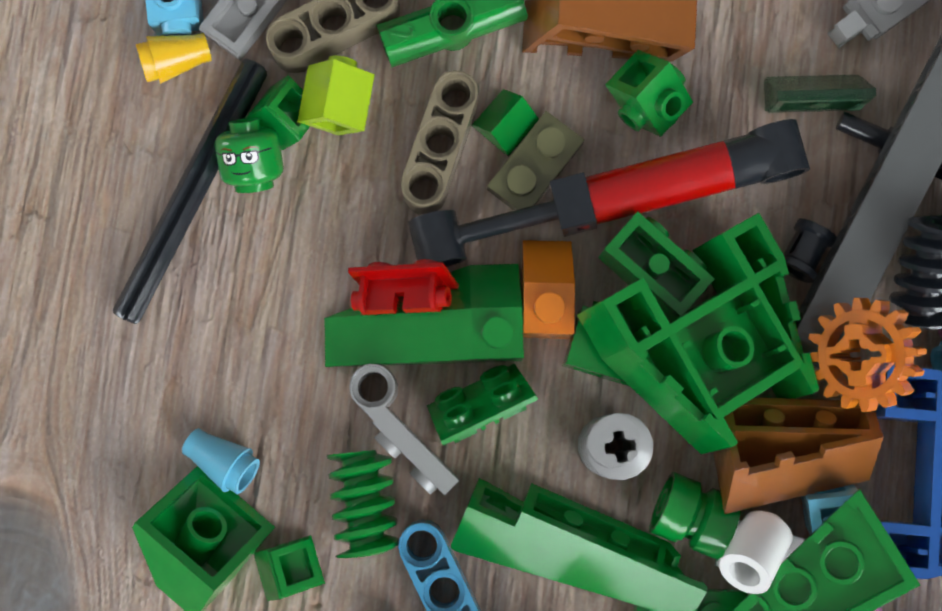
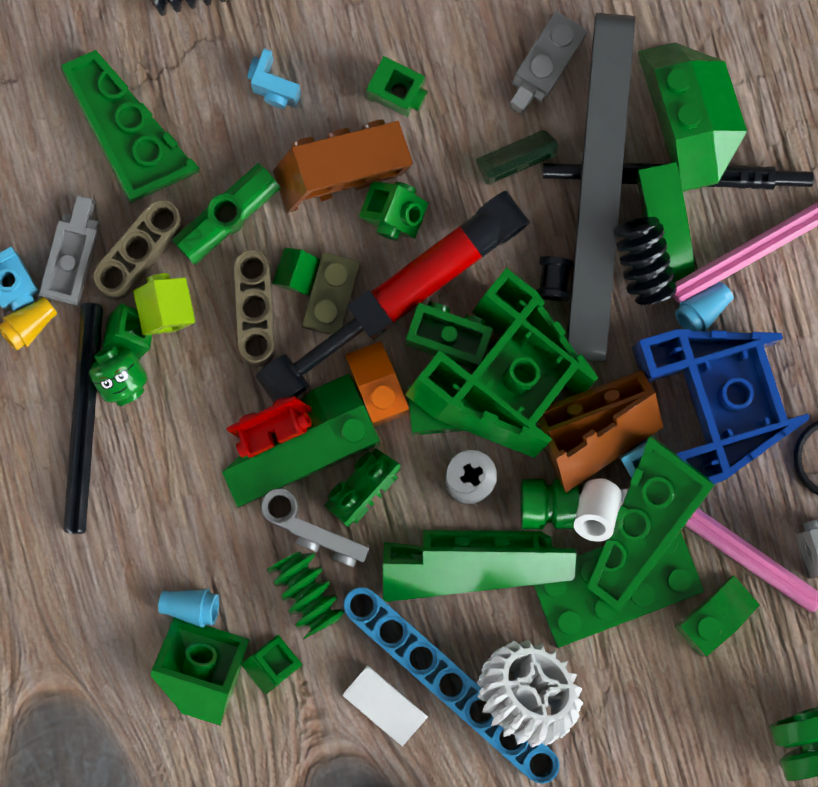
camera: 25 degrees left, 0 degrees up
orange gear [808,298,927,412] -> none

